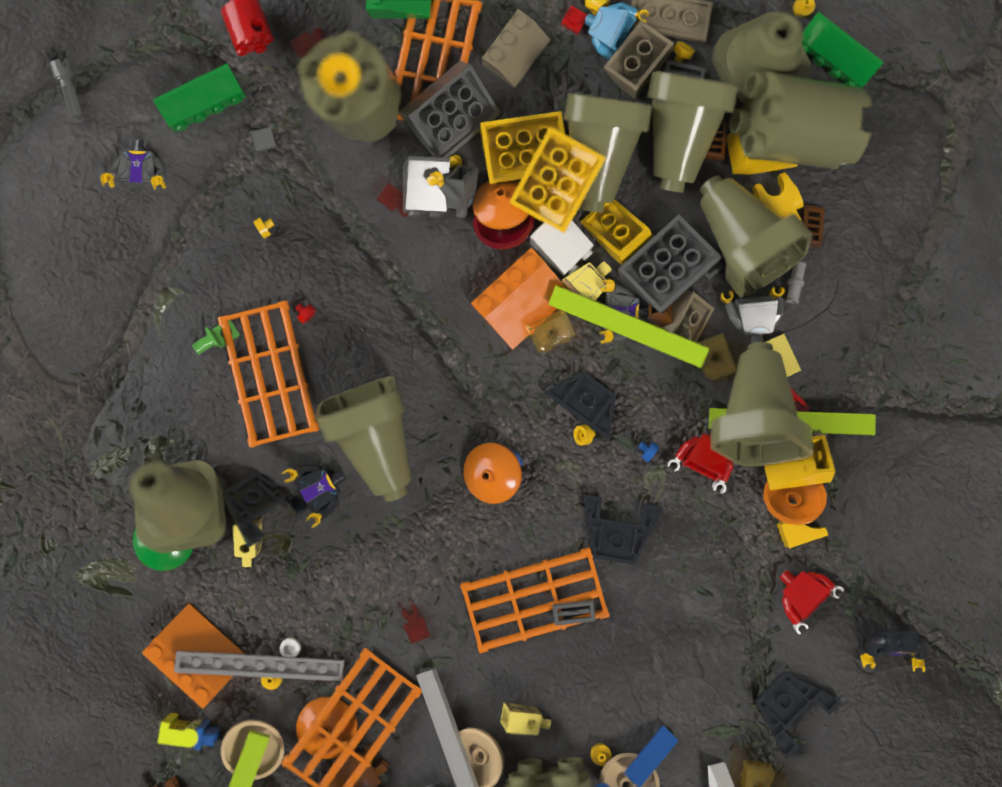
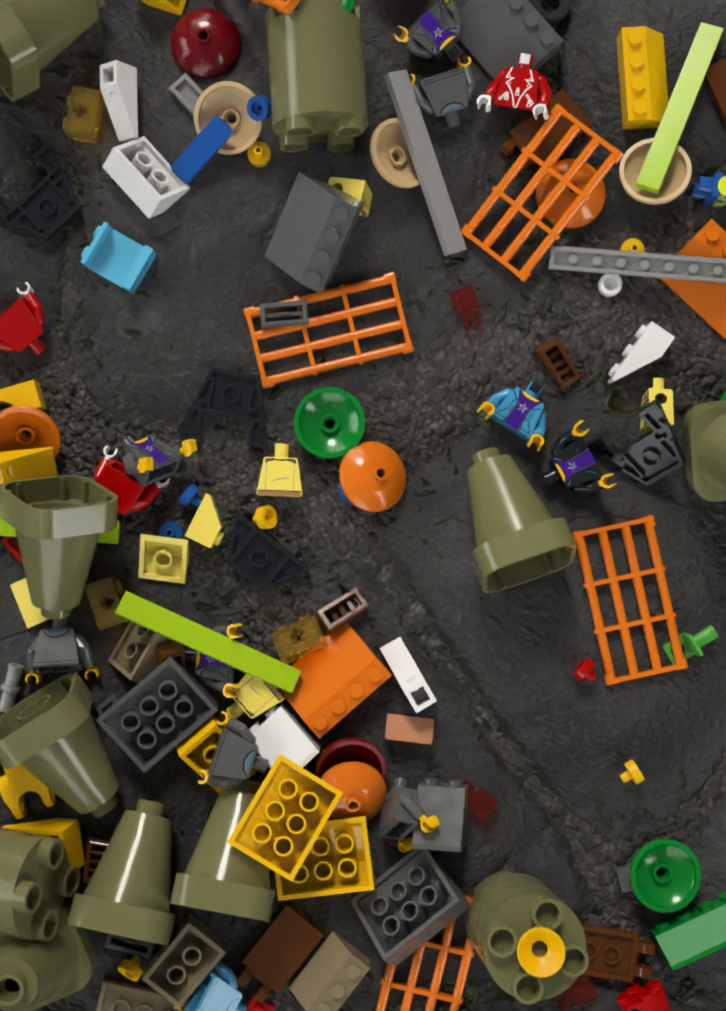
camera: 175 degrees left, 0 degrees up
none -> medium azure panel [80,221,157,295]
none -> white slope [102,136,190,219]
none -> torso [123,434,197,487]
none -> light yellow slope [138,534,189,584]
none -> blue tile [159,521,184,539]
none -> light yellow slope [185,493,224,549]
none -> dark grey torso [198,711,269,788]
none -> reddish brown tile [237,903,324,1003]
none -> light yellow torso [257,443,303,497]
none -> dark grey slope [265,170,364,294]
none -> green dish [294,387,365,458]
none -> reddish brown slope [317,588,369,636]
none -> white slope [380,637,437,713]
none -> nougat slope [385,713,434,745]
none -> torso [477,381,546,451]
none -> reddish brown slope [534,338,581,390]
none -> reddish brown tile [580,922,655,983]
none -> white slope [607,321,675,384]
none -> green dish [629,838,701,913]

